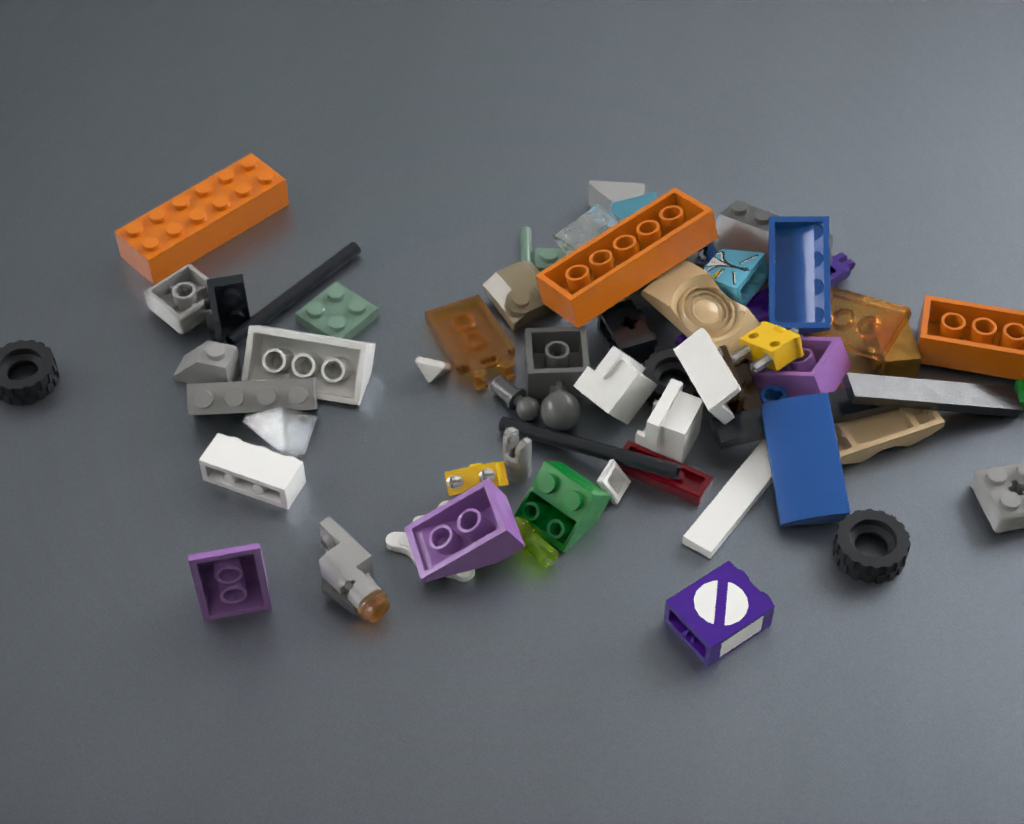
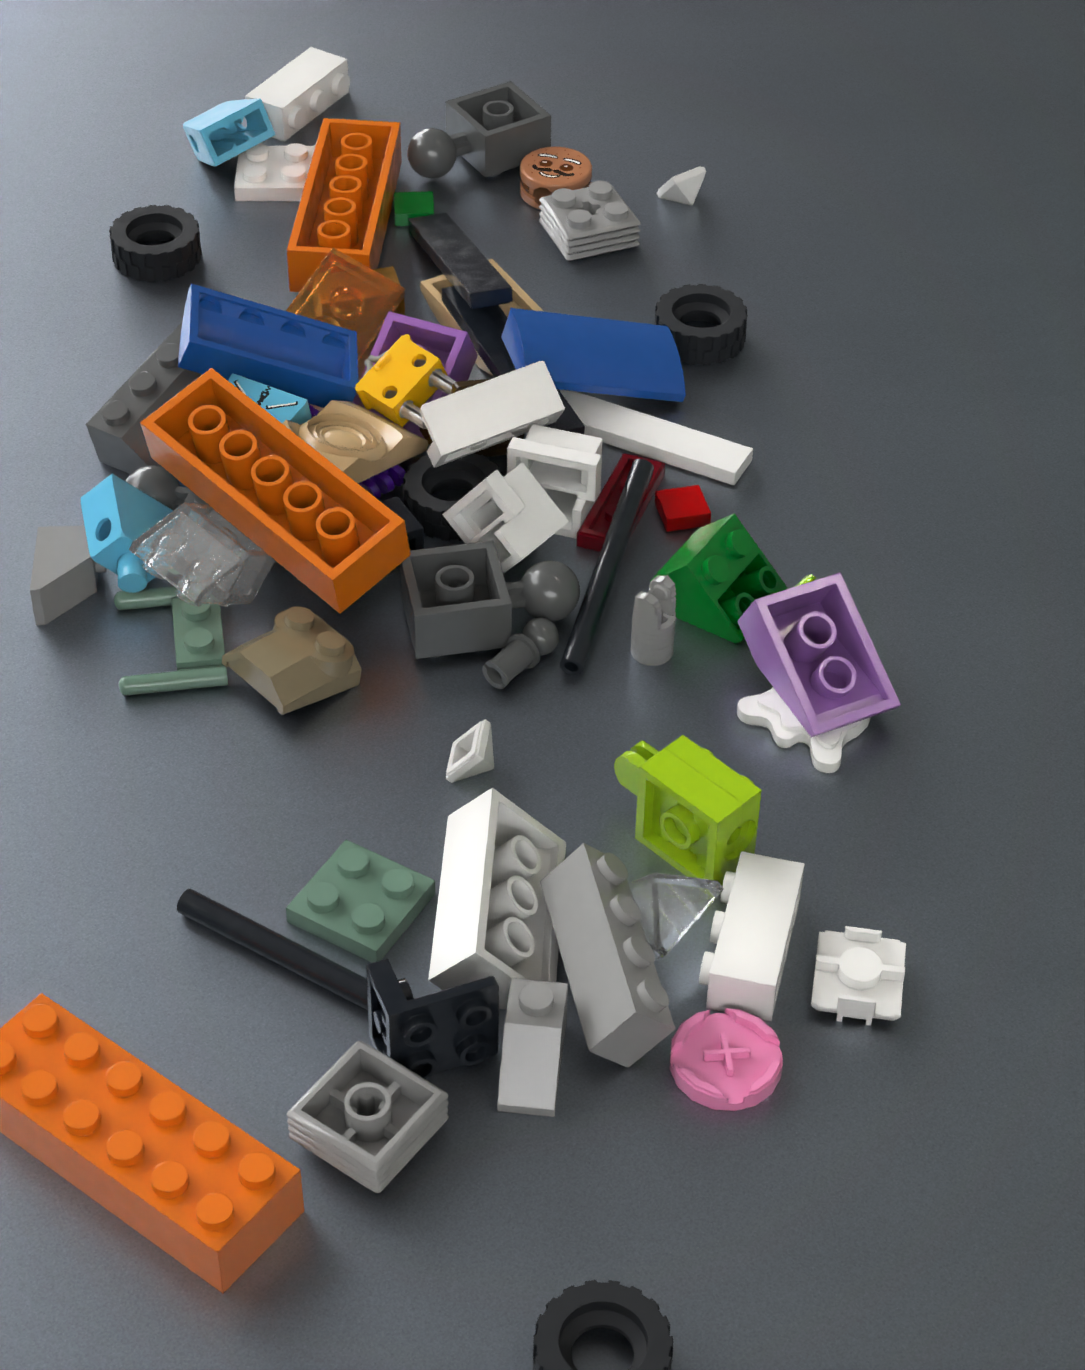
camera: 100 degrees left, 5 degrees down
medium lavender slope [188,543,272,621] -> none
light grey plate [319,516,390,622] -> none
clear orange tile [425,294,516,390] -> none
yellow piece [444,461,509,496] -> none
white slope [596,459,631,505] -> none
dark purple brick [664,561,775,667] -> none
none -> black tyre [109,205,202,282]
none -> lime brick [614,735,762,895]
none -> red tile [655,485,711,532]
none -> bright pink tile [670,1008,783,1111]
none -> white piece [811,926,906,1026]

